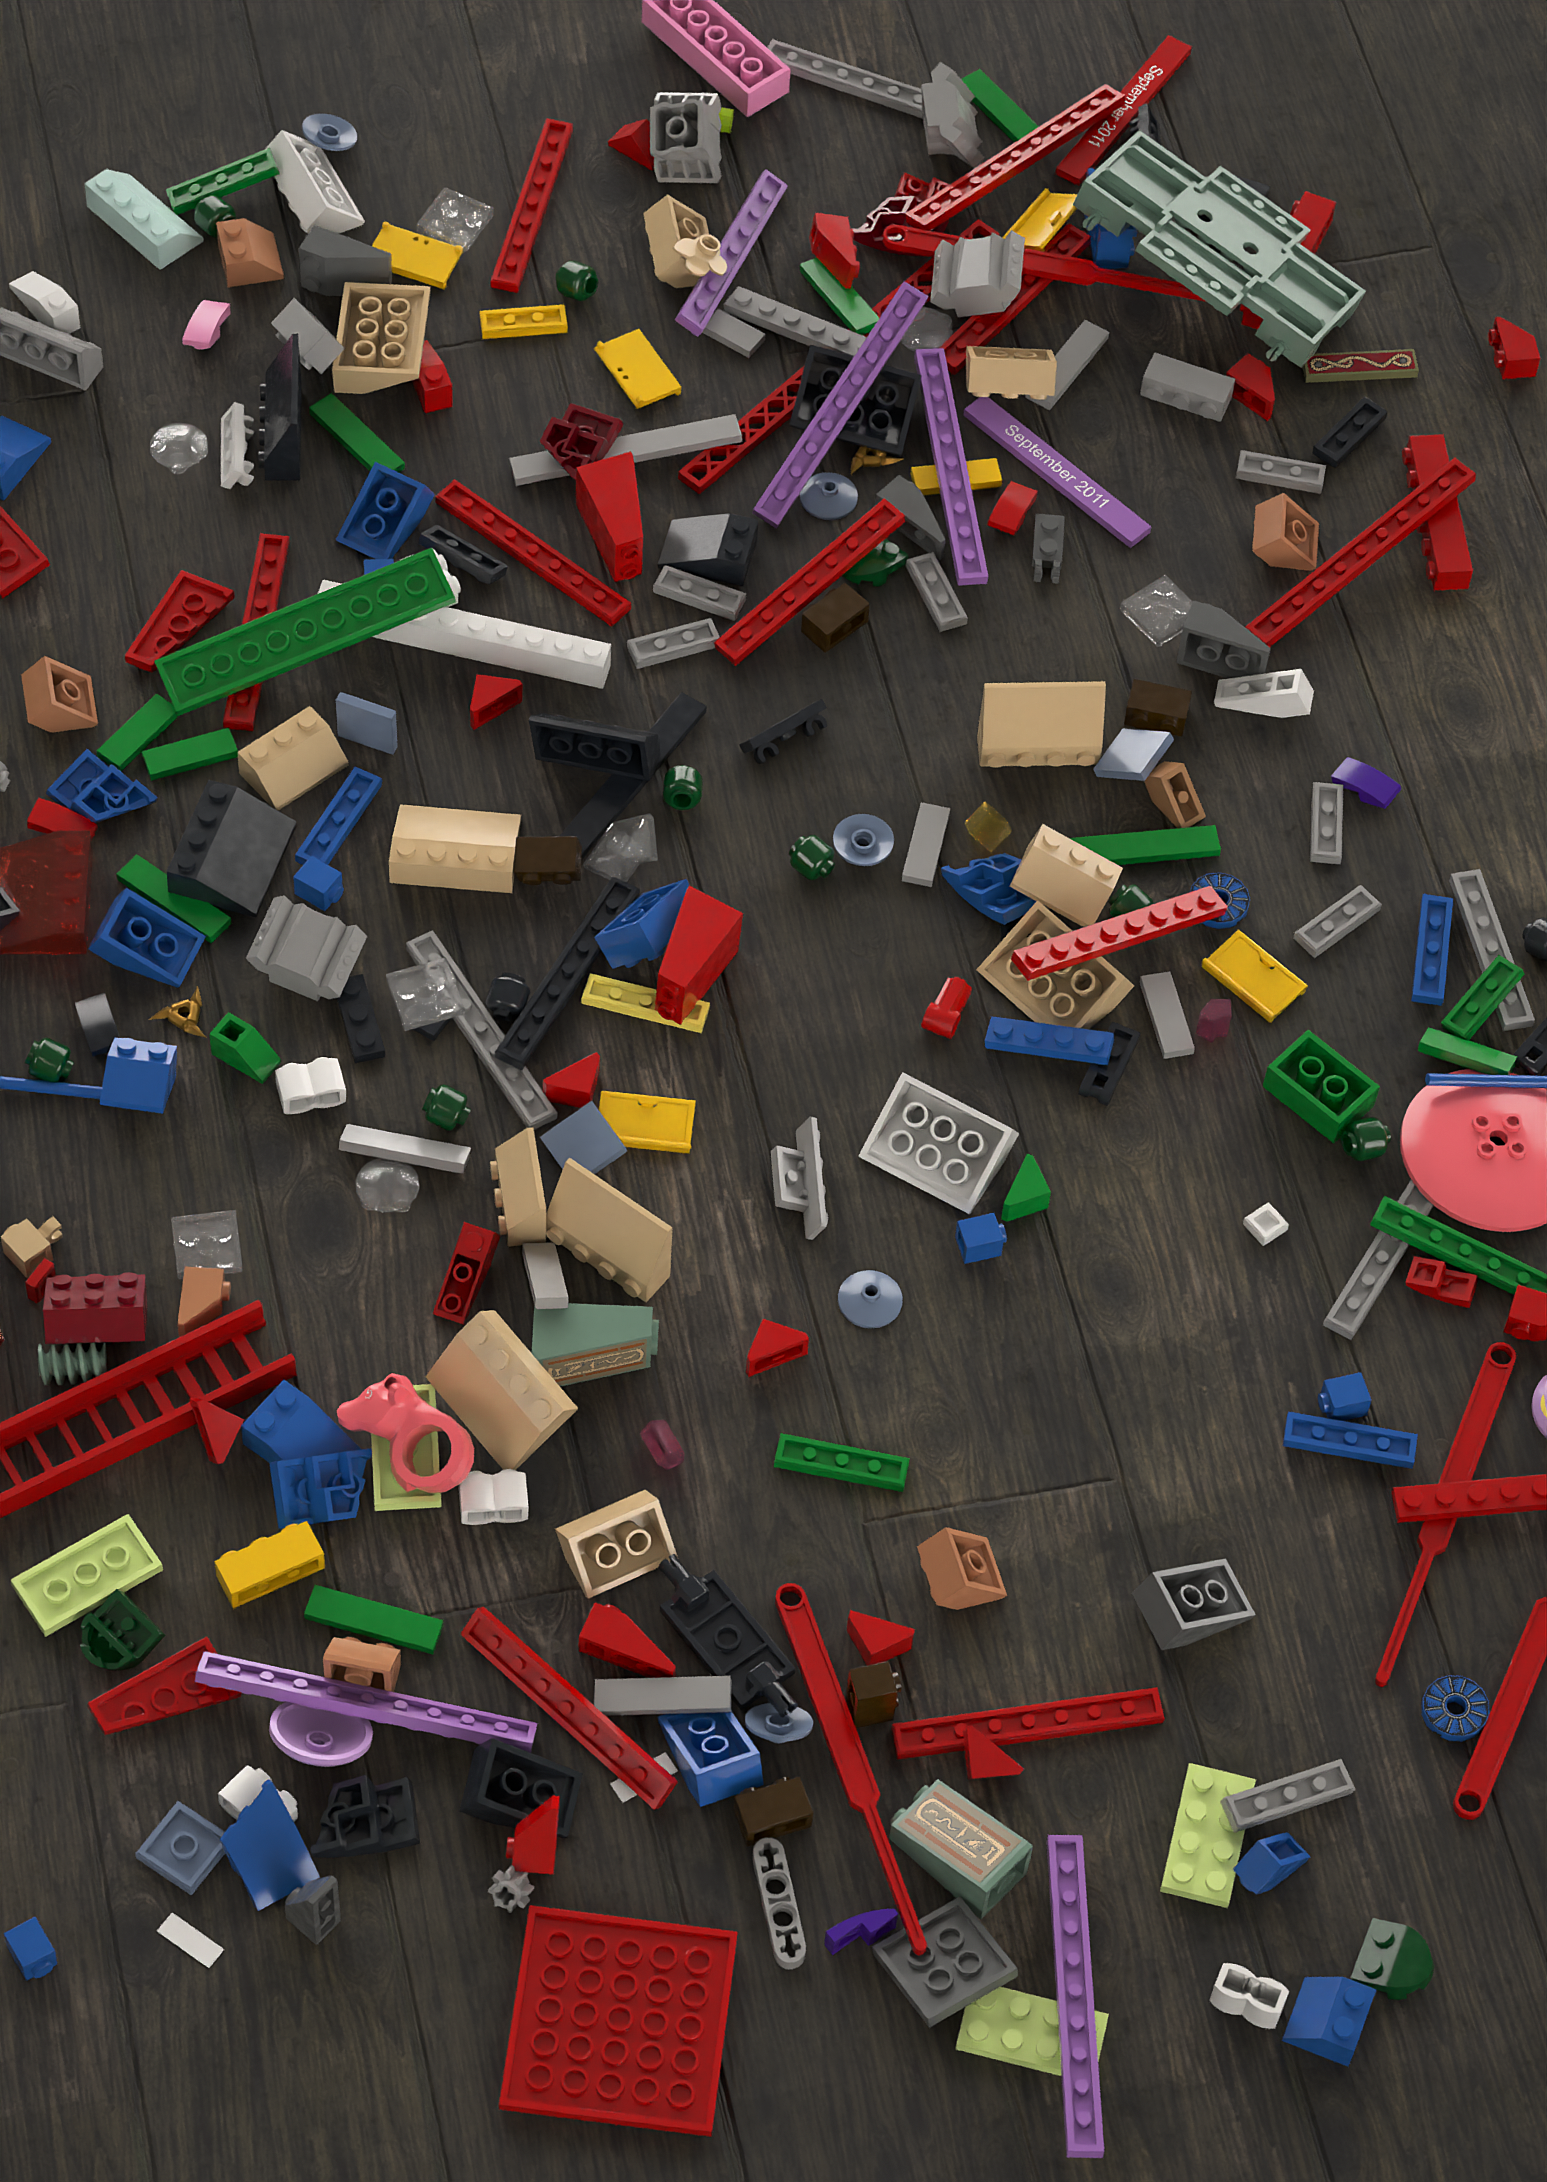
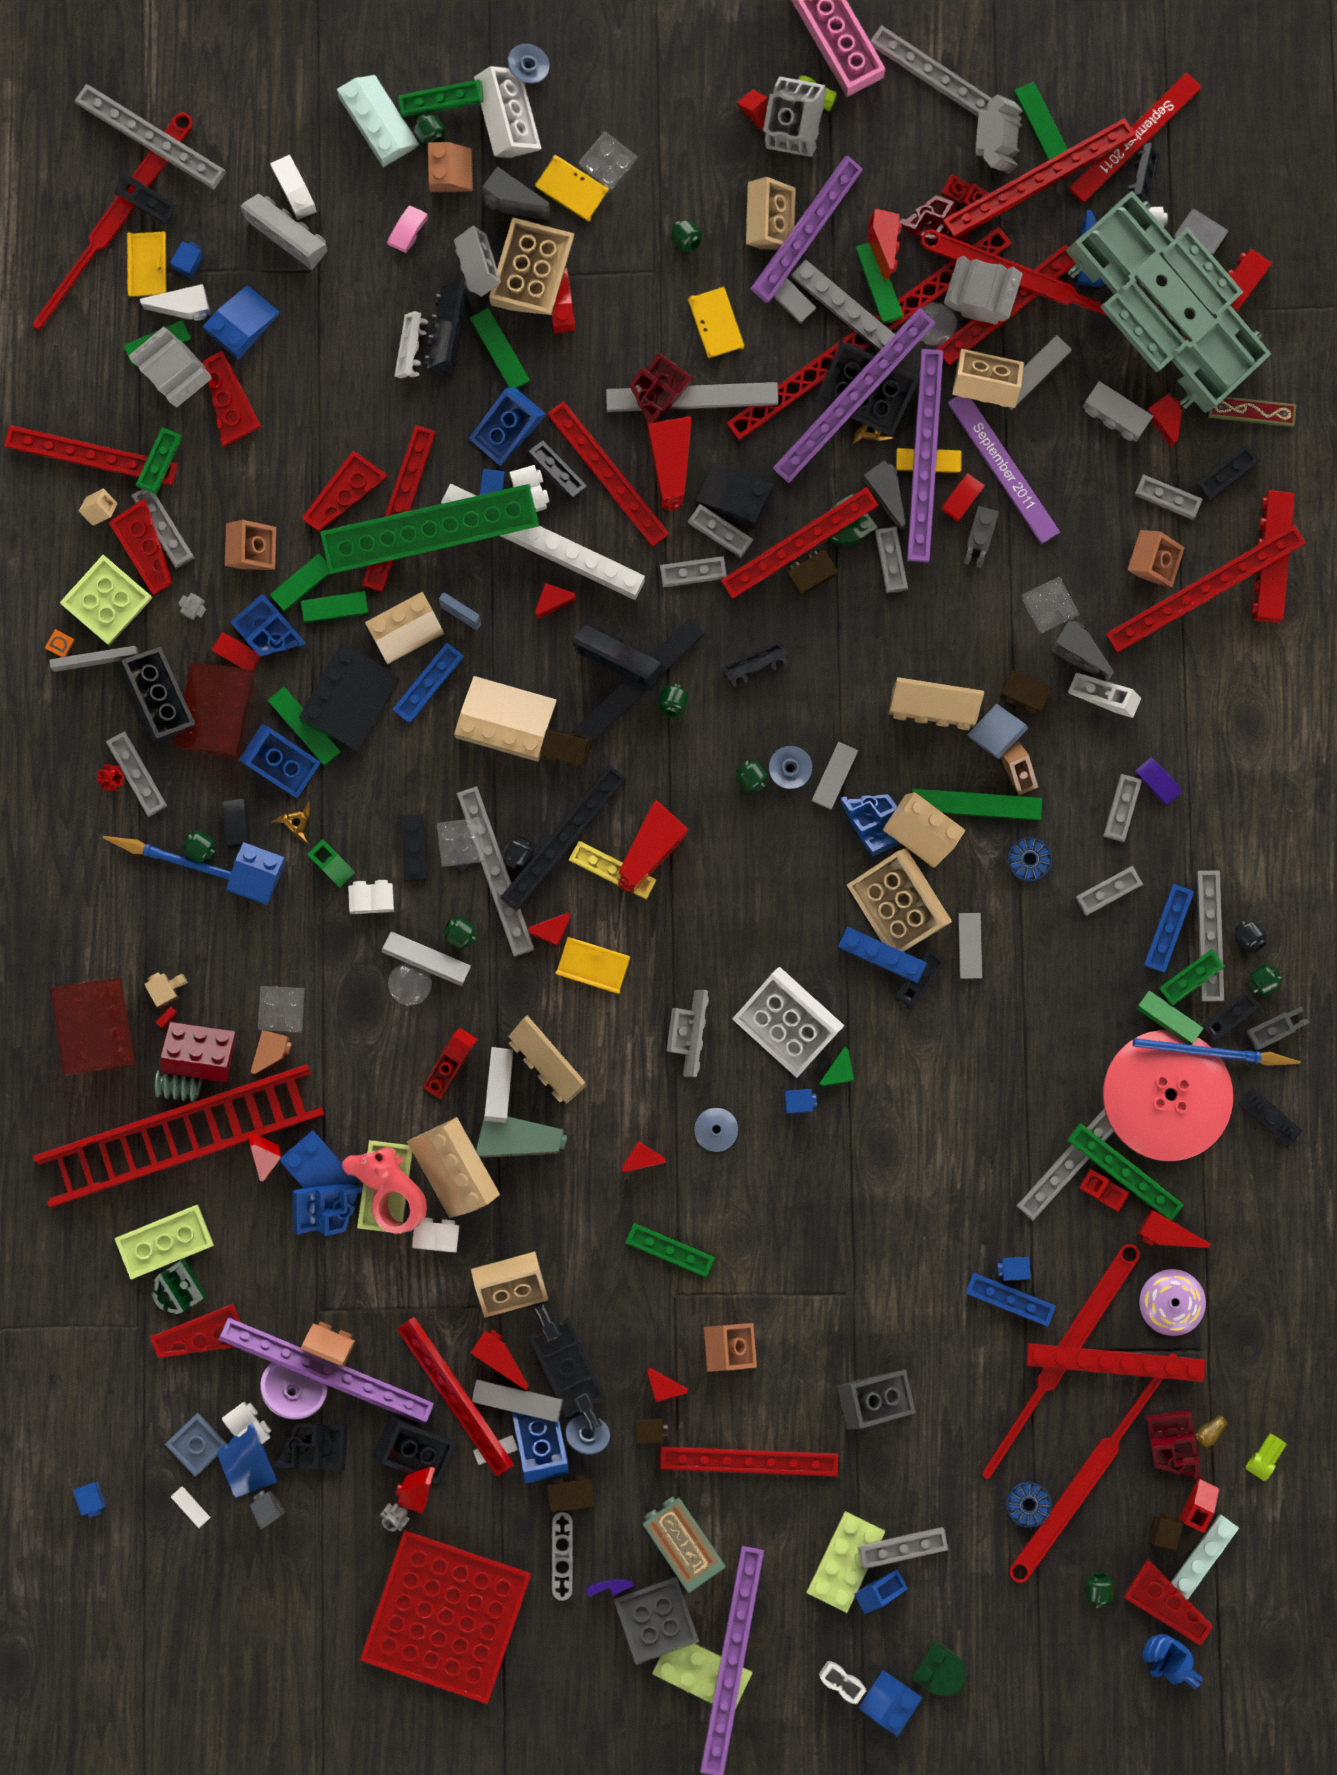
camera: 10 degrees right, 25 degrees up
clear dish [149,423,208,474] -> none
yellow brick [215,1521,325,1609] -> none
light grey slope [246,895,367,1001] -> none
blue brick [293,856,344,911] -> none
green tile [304,1585,444,1655] -> none
yellow tile [479,305,568,339] -> none
red tile [490,118,573,293] -> none
tan slope [490,1127,546,1247] -> none
sand blue tile [540,1101,627,1174] -> none
clear slope [583,813,658,882] -> none
blue slope [594,879,689,969] -> none
clear pink piece [640,1420,684,1470] -> none
tan plate [673,234,727,277] -> none
red piece [775,1583,927,1955] -> none
sand blue dish [800,472,858,520] -> none
red piece [921,977,972,1039] -> none
red slope [963,1725,1024,1779] -> none
clear yellow panel [965,801,1012,852] -> none
yellow door [1002,188,1078,252] -> none
plate [1011,886,1228,981] -> none
dark green head [1108,884,1154,918] -> none
clear pink piece [1196,999,1232,1043] -> none
yellow door [1202,930,1308,1023] -> none
white tile [1243,1202,1289,1246] -> none
green brick [1263,1030,1380,1144] -> none
dark green head [1341,1117,1391,1161] -> none

